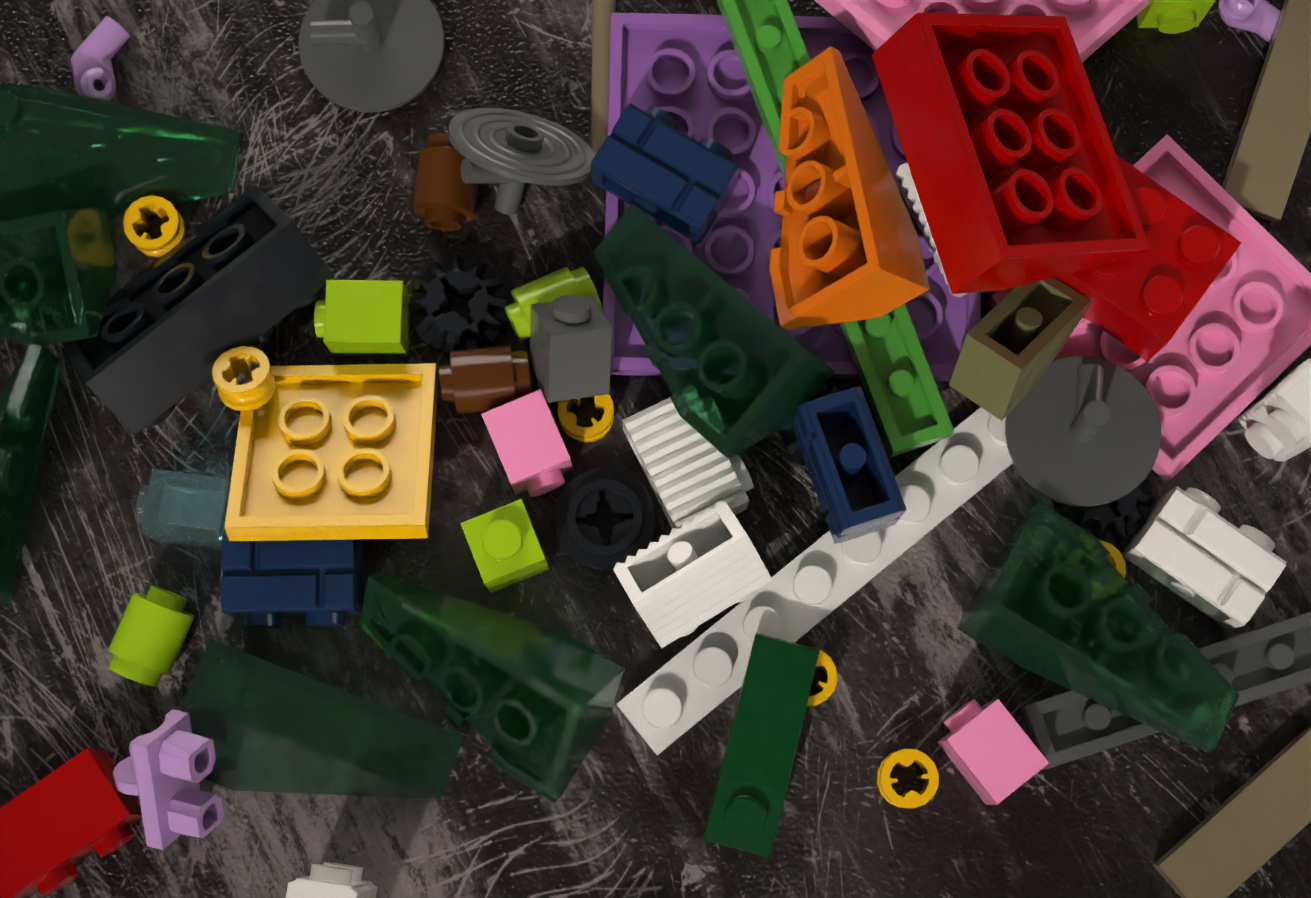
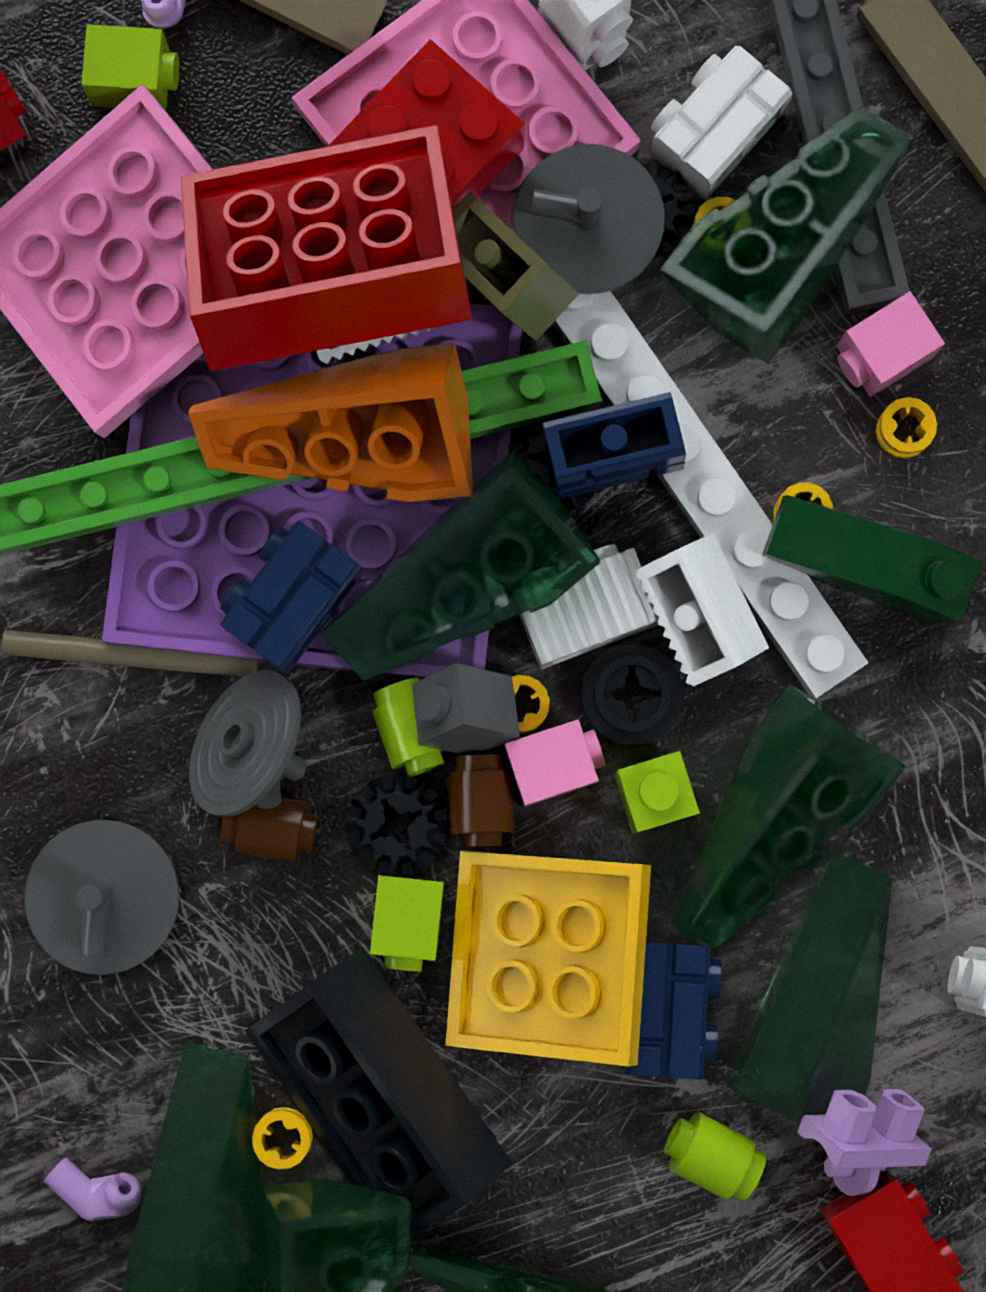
camera: 85 degrees left, 5 degrees up
clear light blue brick [136,468,231,550] -> none
yellow bush [212,346,276,411] -> none

